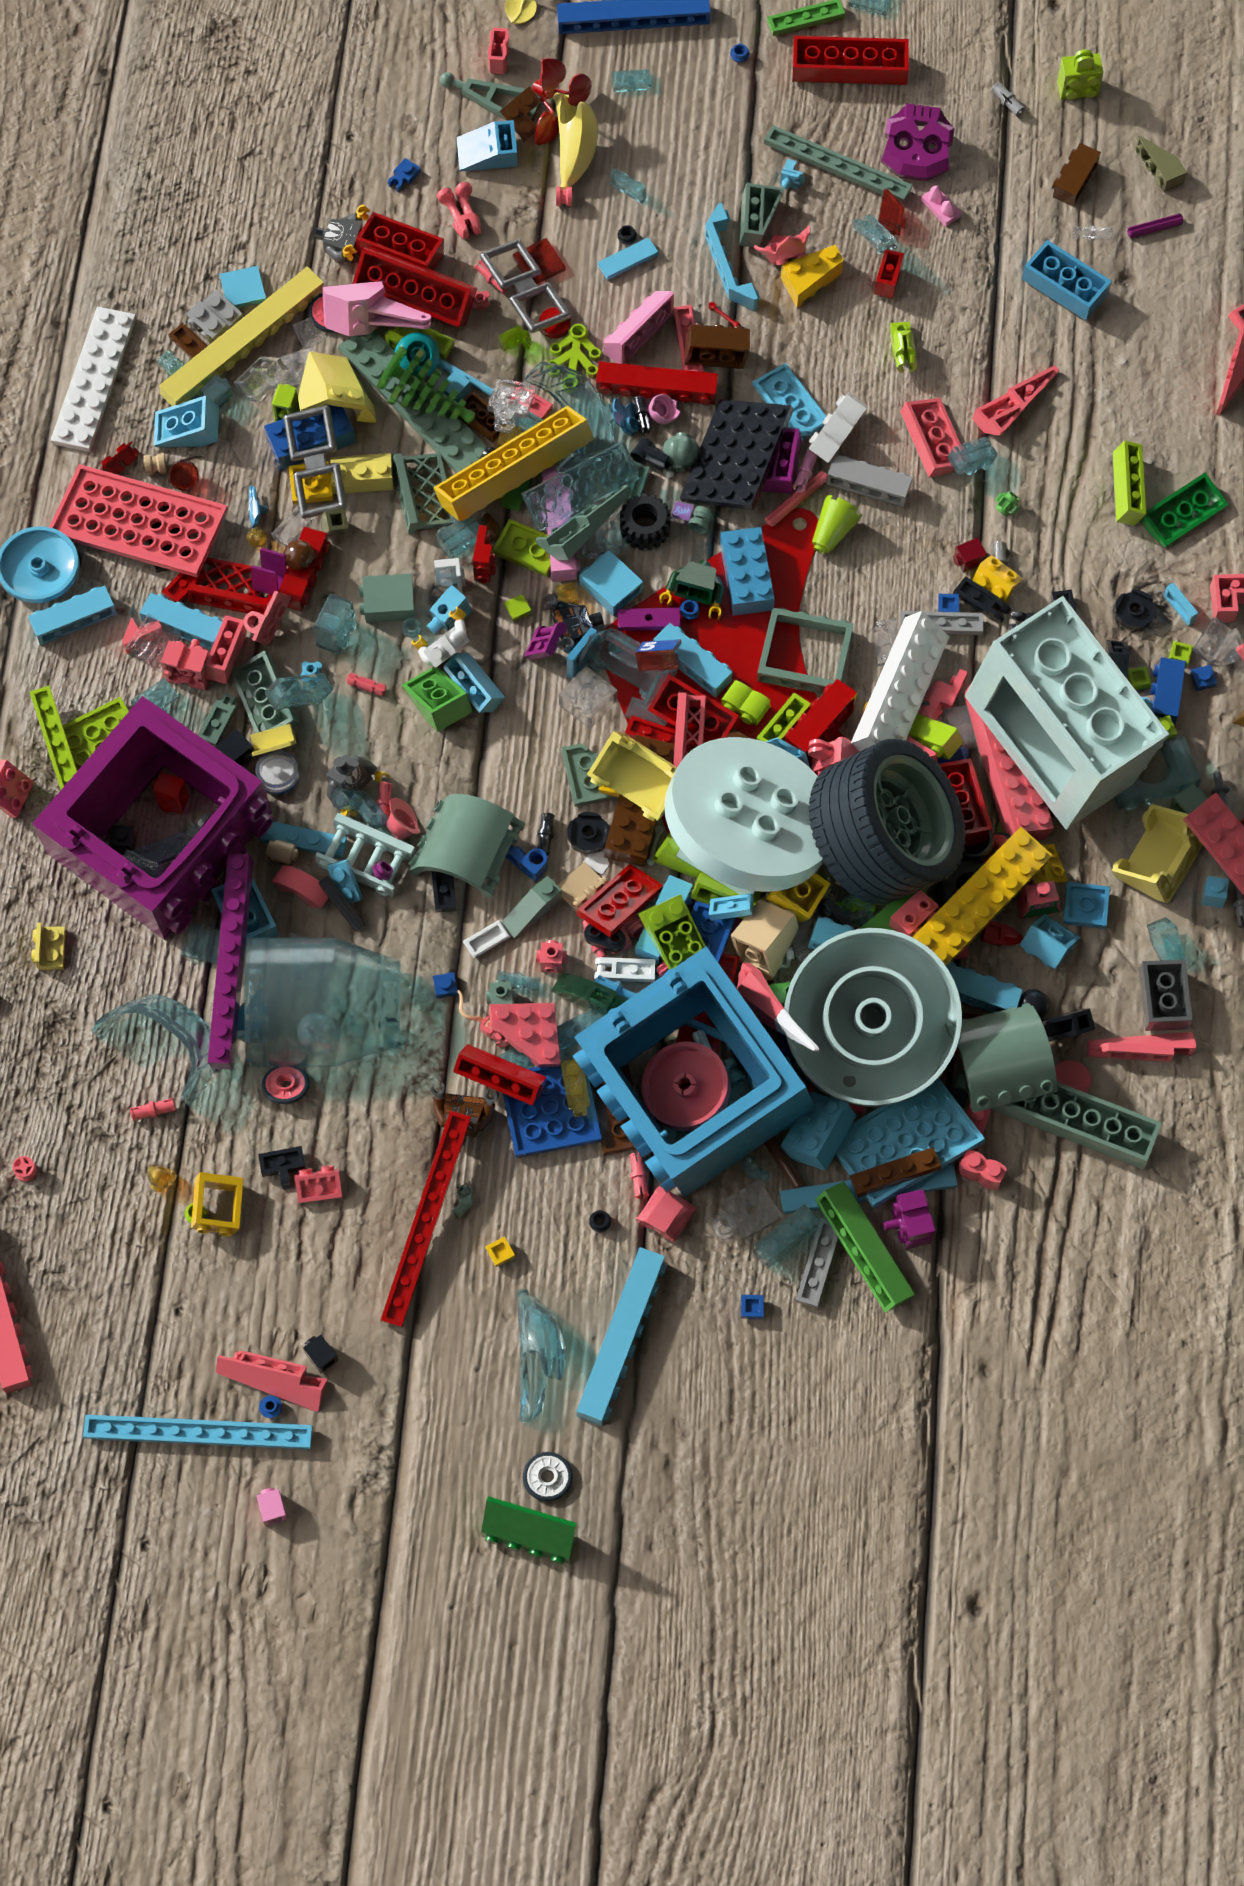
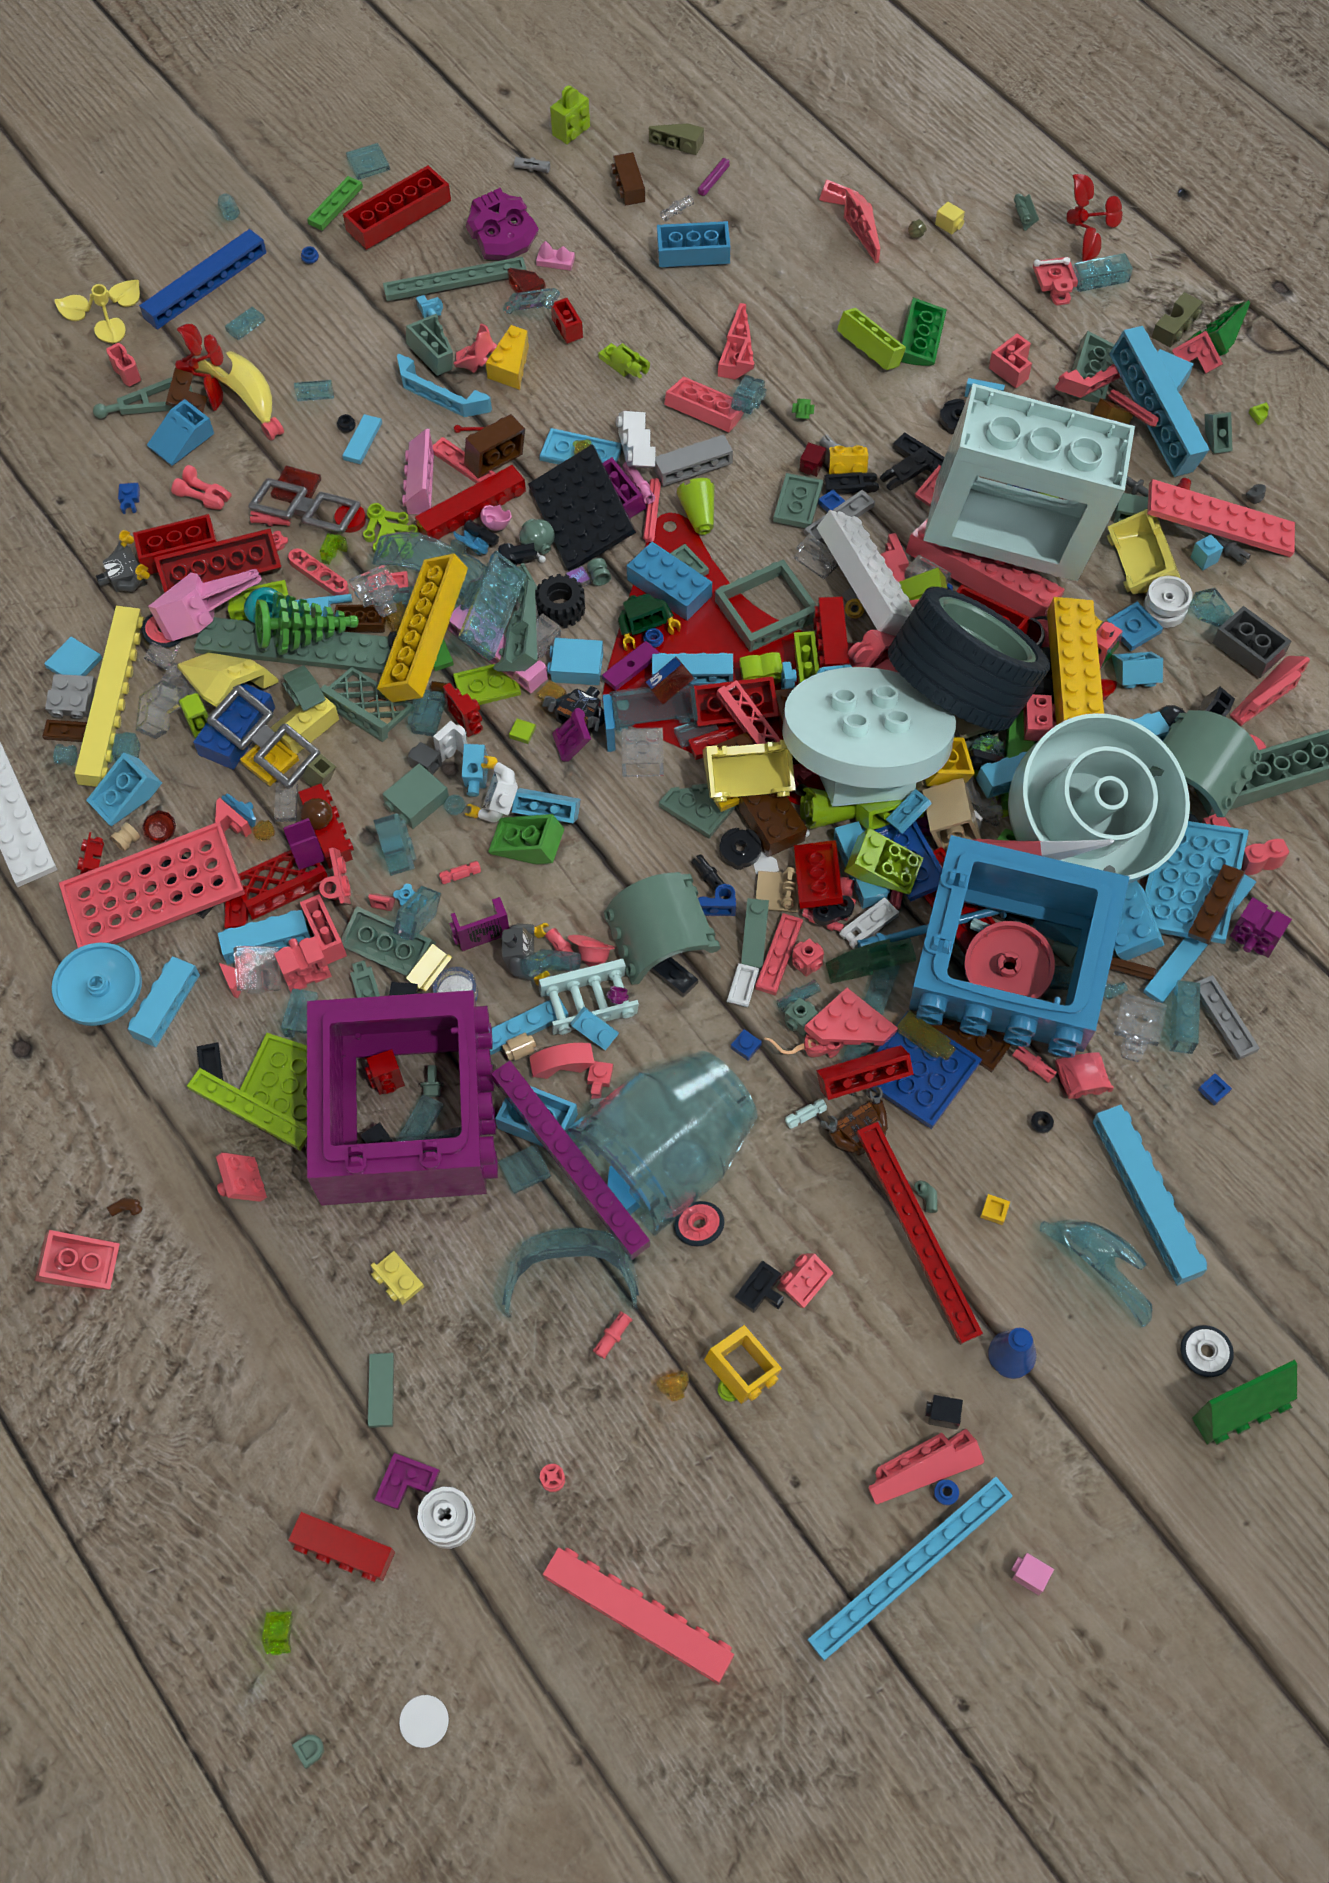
camera: 40 degrees left, 5 degrees down
black axle [319,876,365,932] -> none
bright green brick [815,1181,915,1313] -> none
clear slope [1192,617,1241,667] -> none
none -> black tile [196,1042,224,1081]
none -> coral slope [215,798,252,837]
none -> sand green brick [282,665,326,711]
none -> coral beam [288,548,349,596]
none -> coral slope [368,893,396,911]
none -> dark grey brick [408,742,442,775]
none -> magenta panel [449,897,509,951]
none -> clear yellow plate [573,439,592,455]
none -> coral plate [587,1061,613,1101]
none -> sand green plate [670,544,709,576]
none -> coral tile [755,913,803,996]
none -> sand green plate [773,473,824,528]
none -> medium azure plate [781,662,797,690]
none -> light aqua axle [785,1099,827,1129]
none -> blue cone [988,1328,1037,1379]
none -> white wheel [1143,576,1193,628]

